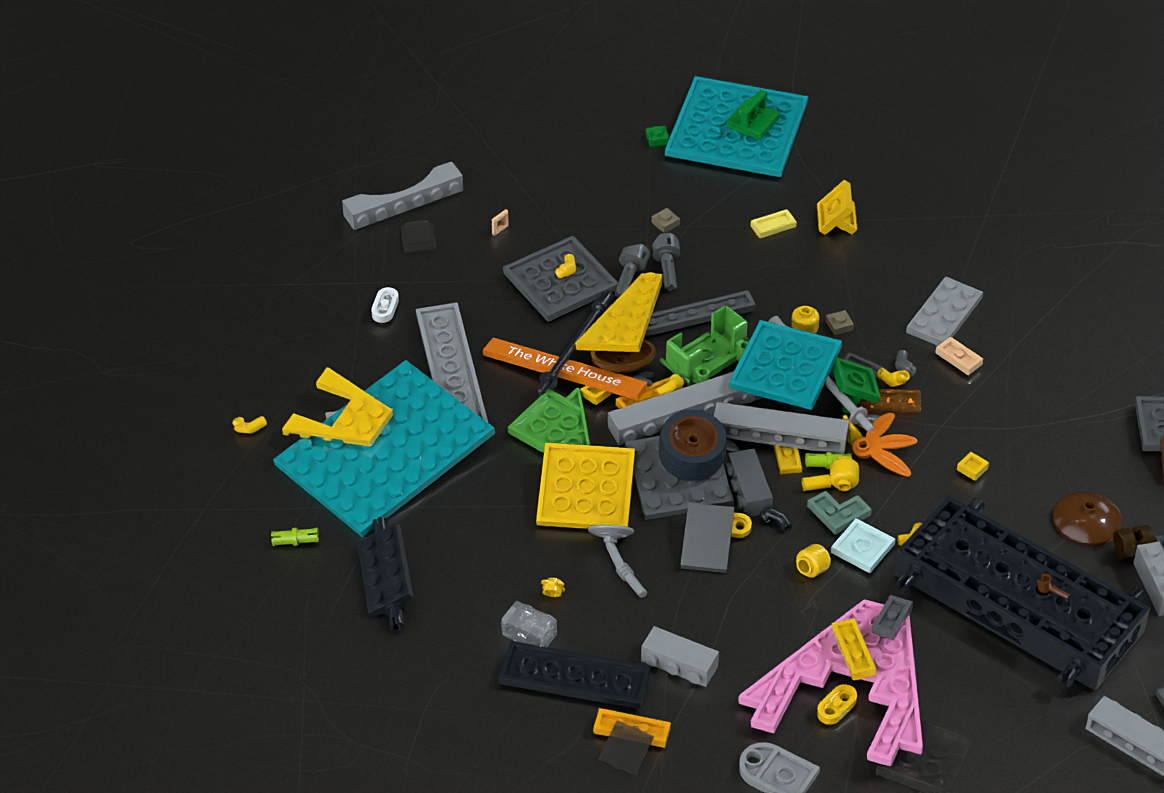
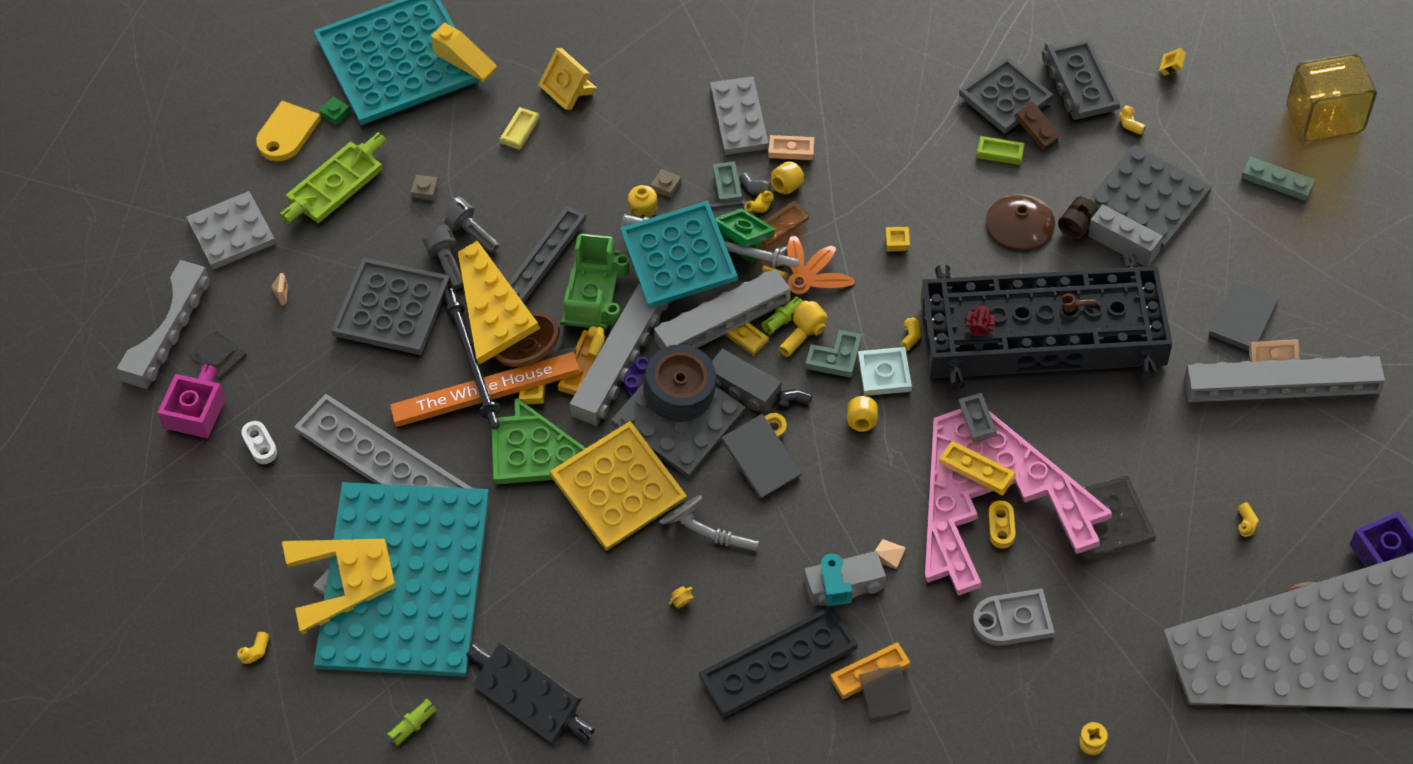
camera: 40 degrees left, 10 degrees up
clear brick [501,600,557,647] -> none
yellow arm [555,254,576,279] -> none
green bracket [726,89,780,140] -> none
none -> dark pink brick [157,364,225,438]
none -> light grey plate [187,191,276,270]
none -> yellow tile [256,101,321,161]
none -> lime plate [279,132,387,225]
none -> yellow slope [431,23,498,82]
none -> sand green plate [713,161,742,203]
none -> yellow head [771,161,804,195]
none -> teal leg [821,554,852,606]
none -> light nougat slope [875,539,906,569]
none -> dark red gear [965,306,996,336]
none -> lime tile [976,136,1025,165]

